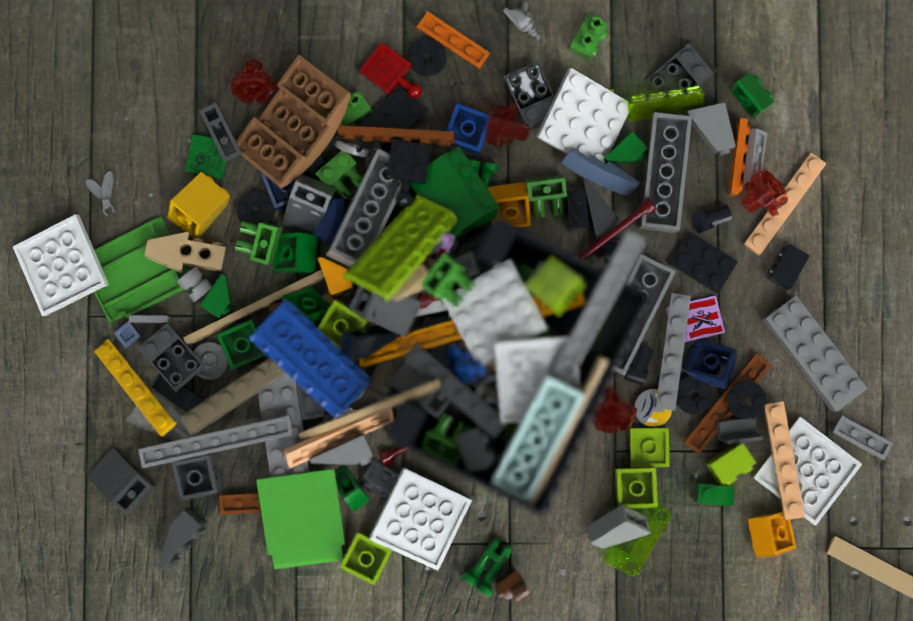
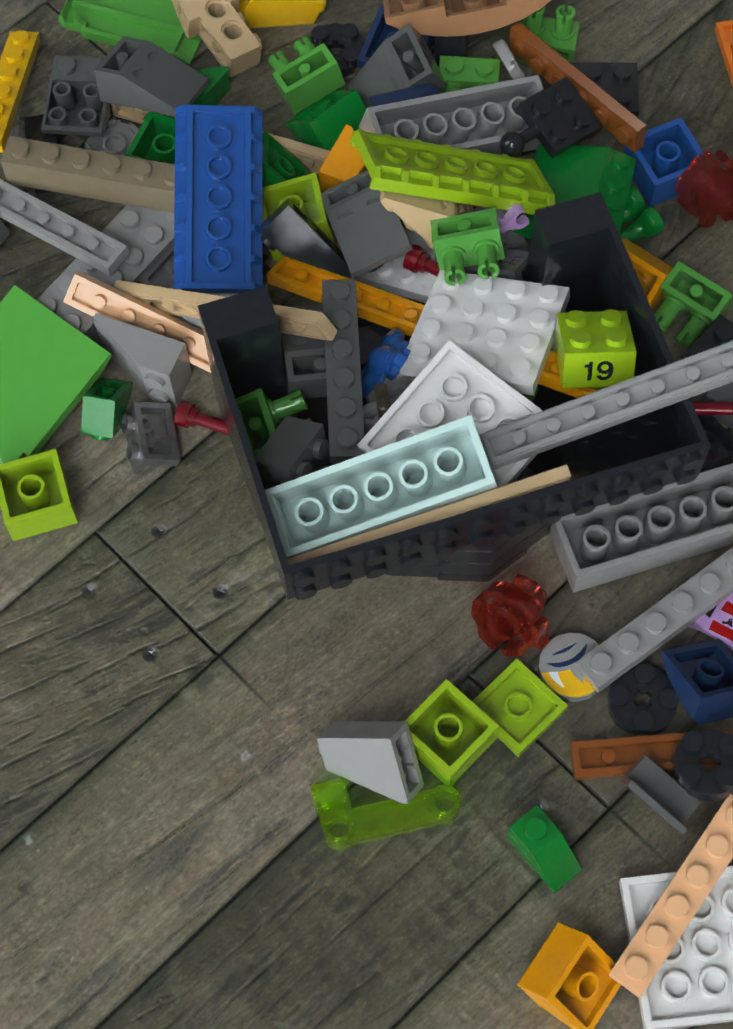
camera: 45 degrees right, 20 degrees down
sand blue plate [114,321,142,348] -> none
light grey tile [129,315,171,324] -> none
light grey wheel [177,266,213,302] -> none
red plate [359,42,422,99] -> none
white plate [369,468,472,570] -> none
black plate [409,38,446,77] -> none
green piece [460,537,512,597] -> none
reddish brown hinge [495,568,532,603] -> none
black piece [625,345,654,386] -> none
lime brick [704,443,756,485] -> none
none -> dark grey slope [94,36,209,117]

